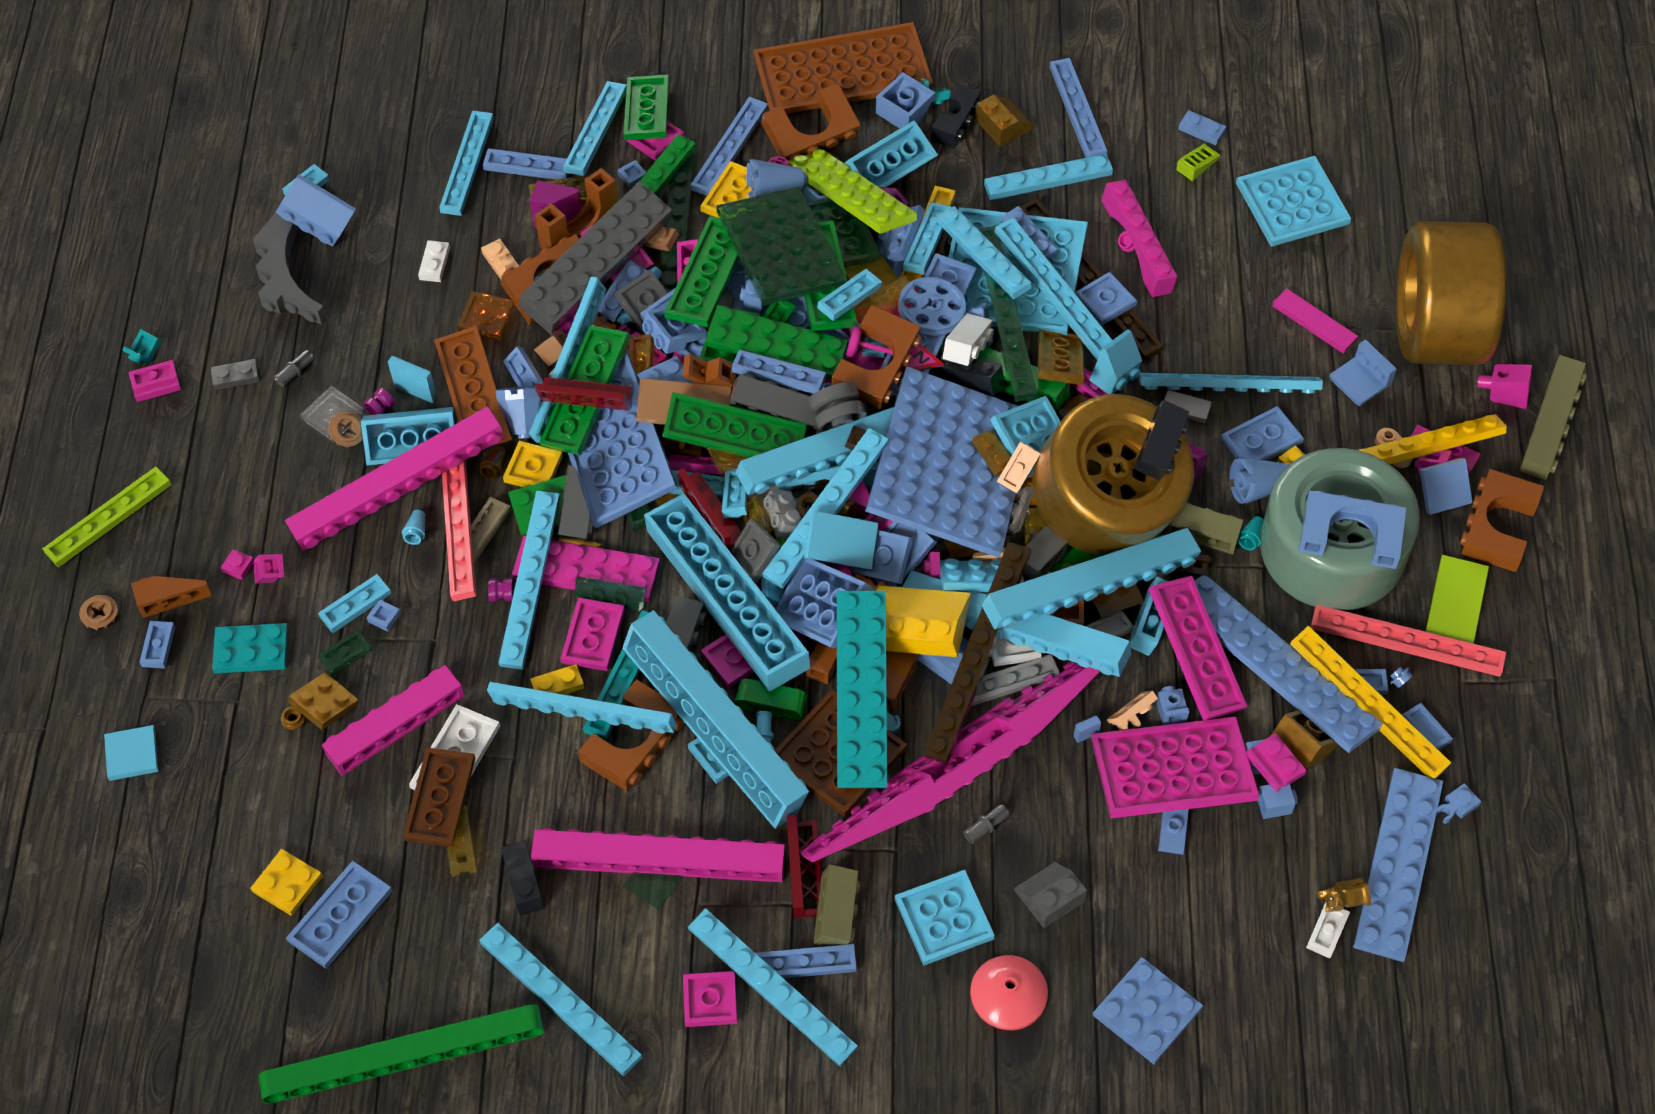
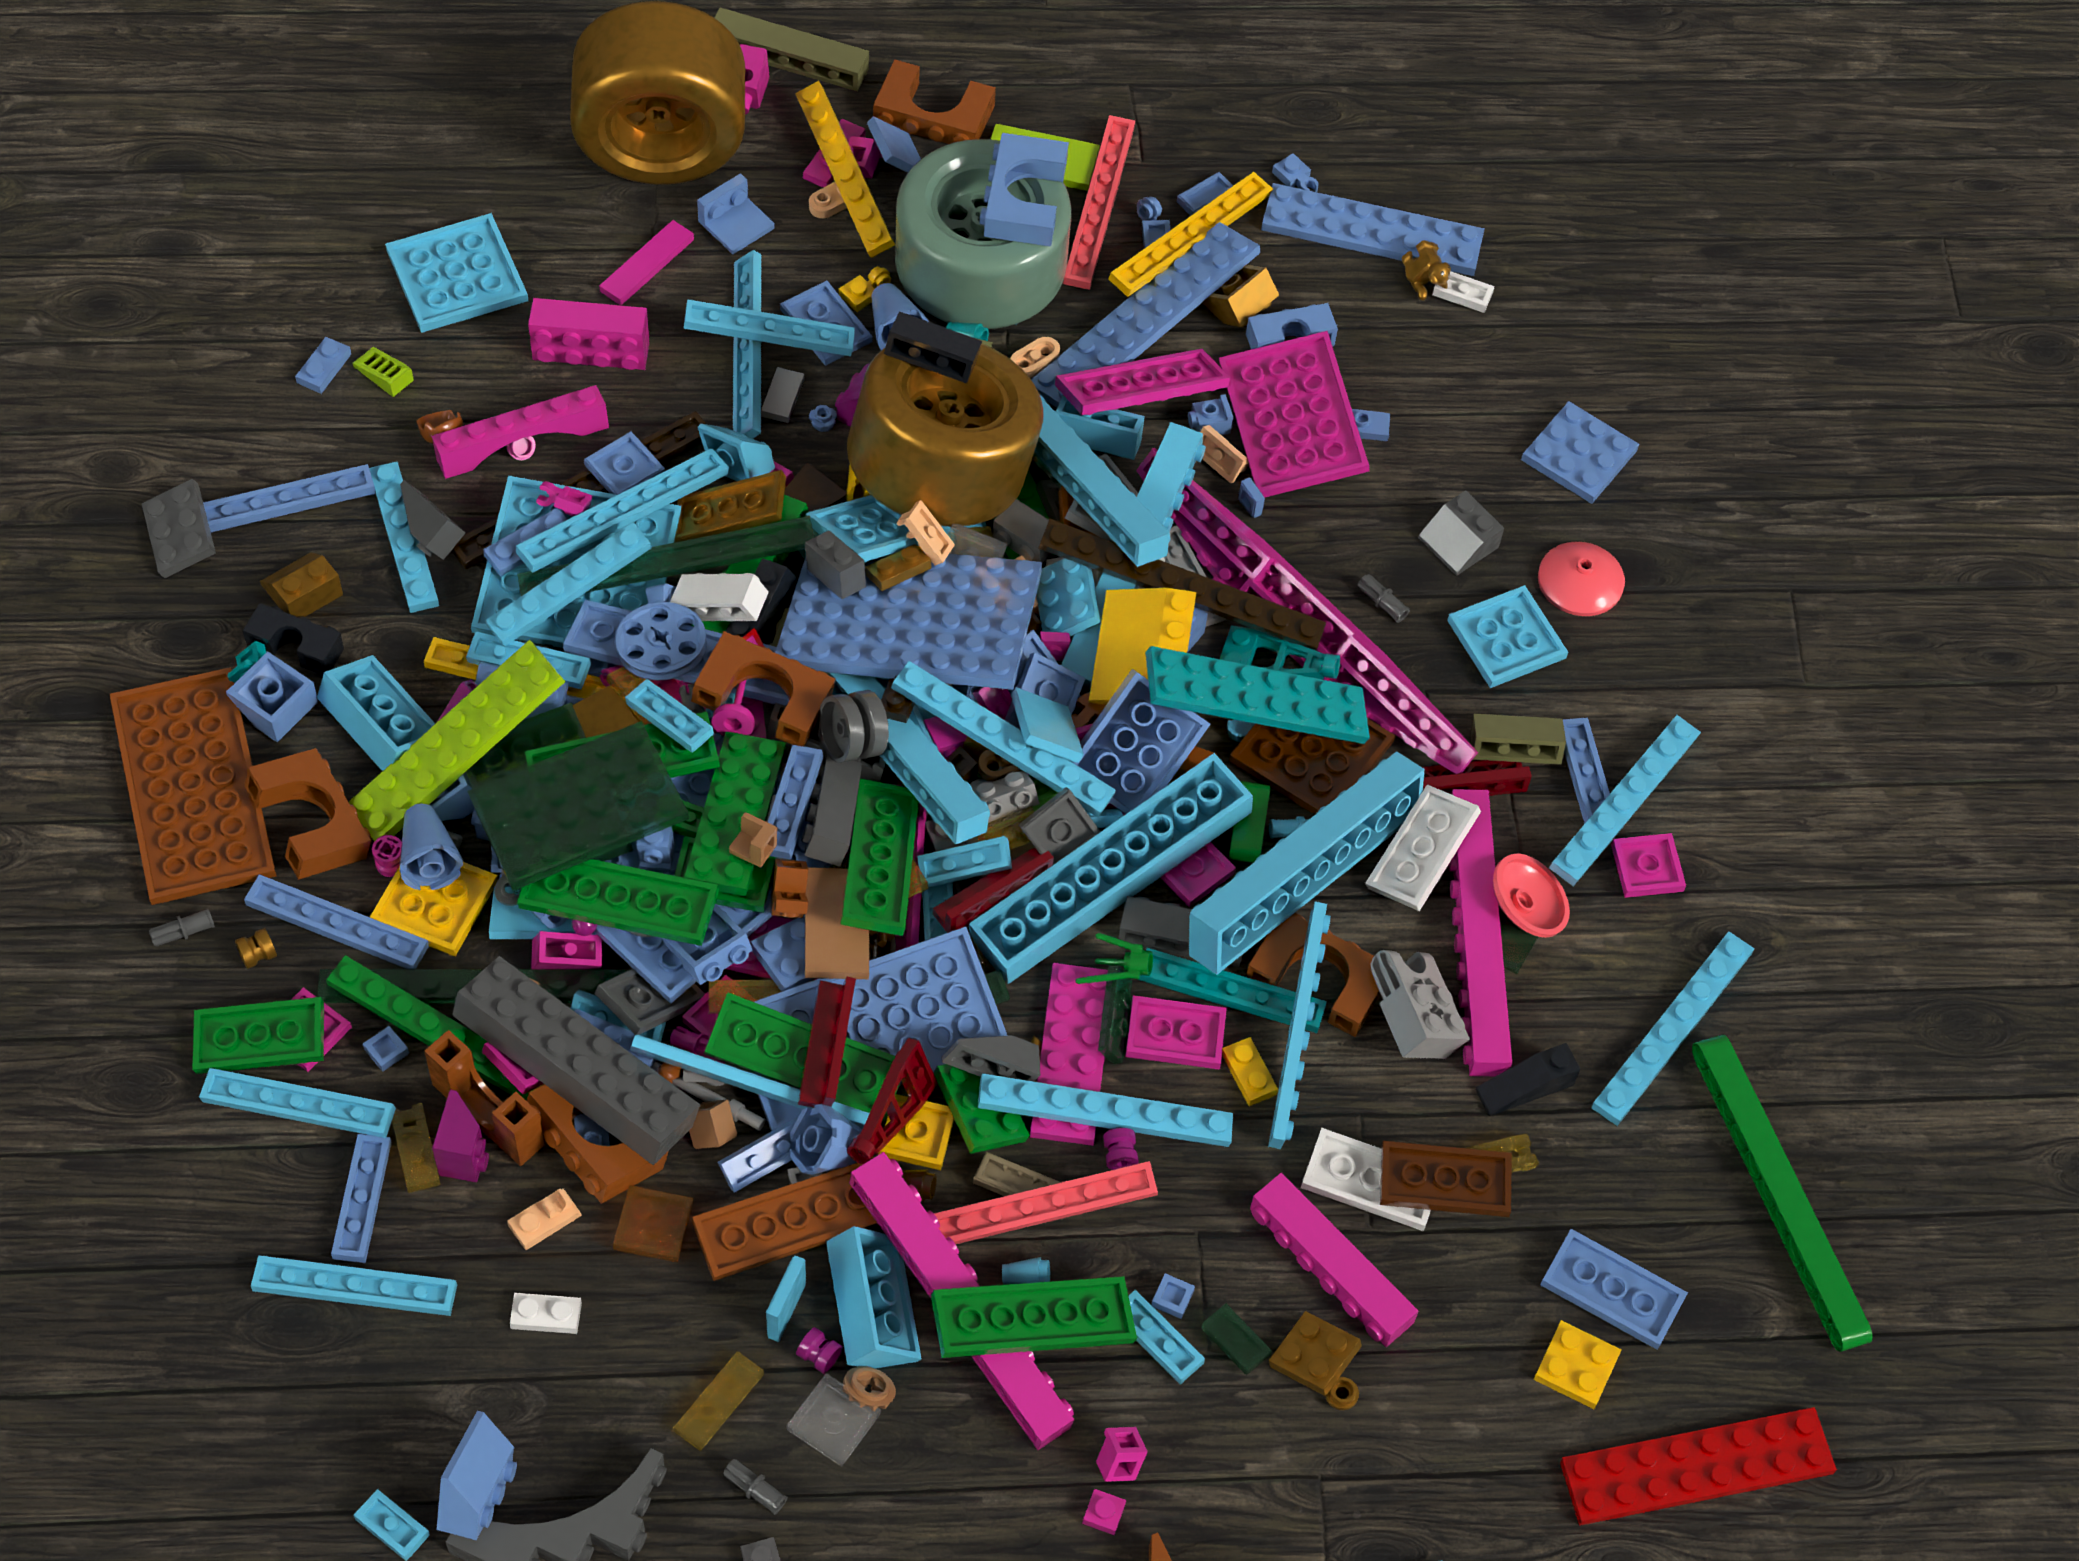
camera: 100 degrees left, 0 degrees up
teal plate [212,623,288,674] -> none
medium azure plate [688,738,729,784] -> none
dark pink plate [1246,733,1306,792] -> none
none -> dark grey plate [142,479,216,578]
none -> dark grey axle [149,908,215,946]
none -> pearl gold wheel [235,928,277,969]
none -> dark grey slope [400,480,466,560]
none -> dark orange hair [416,410,463,444]
none -> dark pink brick [528,298,649,370]
none -> dark pink plate [536,481,593,516]
none -> clear yellow plate [674,1351,764,1451]
none -> medium azure plate [684,299,855,356]
none -> medium nougat panel [729,812,777,868]
none -> dark grey brick [805,530,866,599]
none -> dark red plate [847,1038,937,1164]
none -> green plate [931,1276,1137,1358]
none -> light nougat plate [1010,337,1060,378]
none -> green plant [1075,933,1153,984]
none -> teal plate [1220,625,1340,679]
none -> white plate [1365,785,1481,911]
none -> light grey brick [1371,950,1470,1059]
none -> coral dish [1493,854,1570,938]
none -> red plate [1560,1407,1837,1526]

